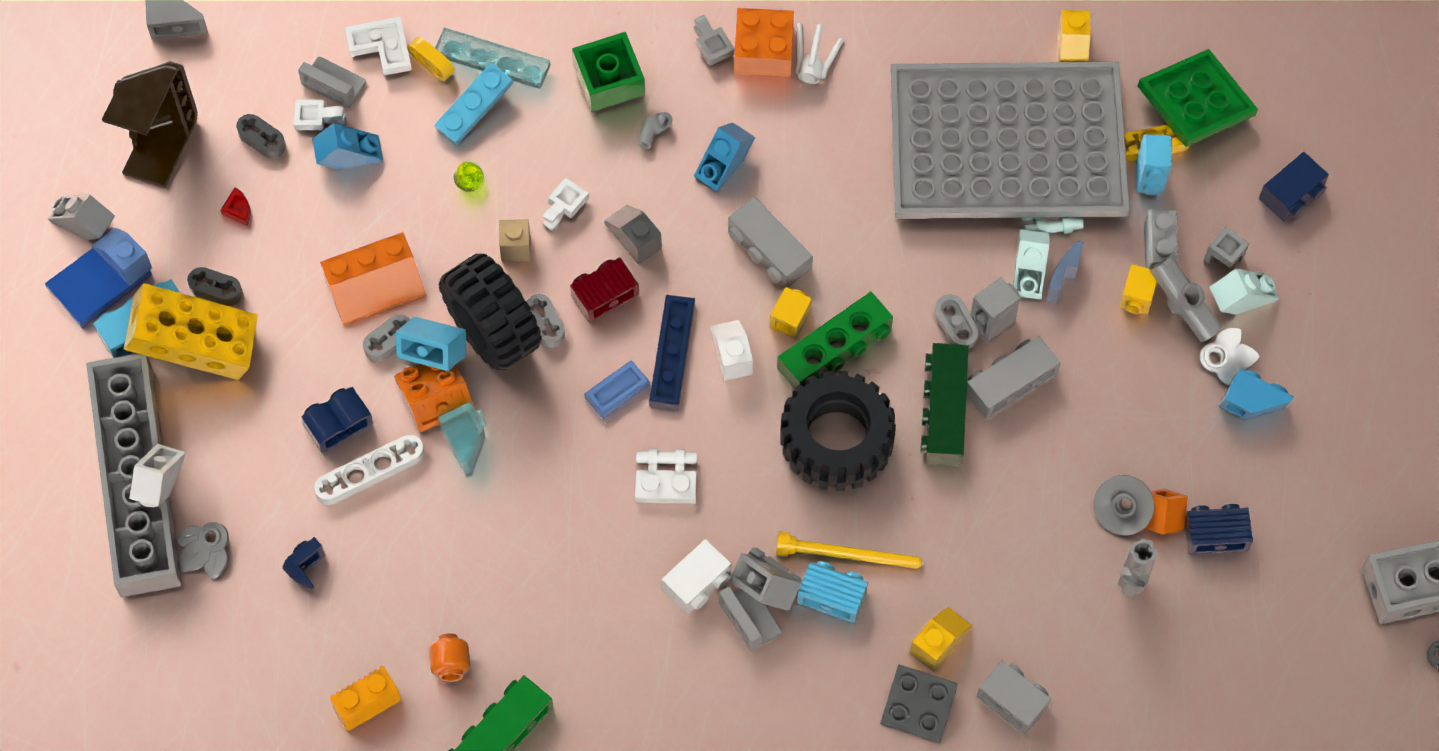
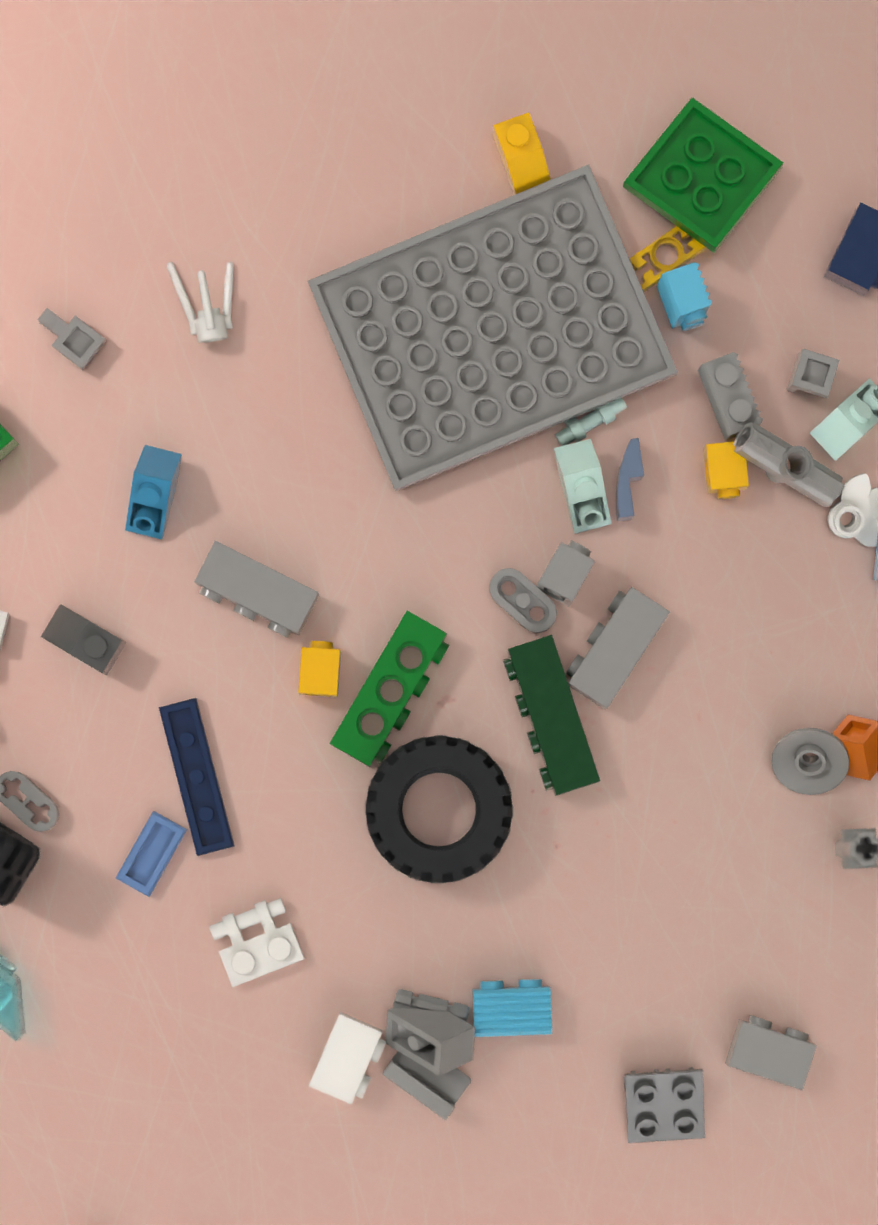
camera: 25 degrees left, 20 degrees up
dark red brick [570,257,639,322] -> none
light grey arm [638,112,673,149] -> none
white slope [710,320,753,381] -> none
orange brick [734,8,794,77] -> none
yellow piece [776,531,922,569] -> none
yellow slope [910,607,972,672] -> none

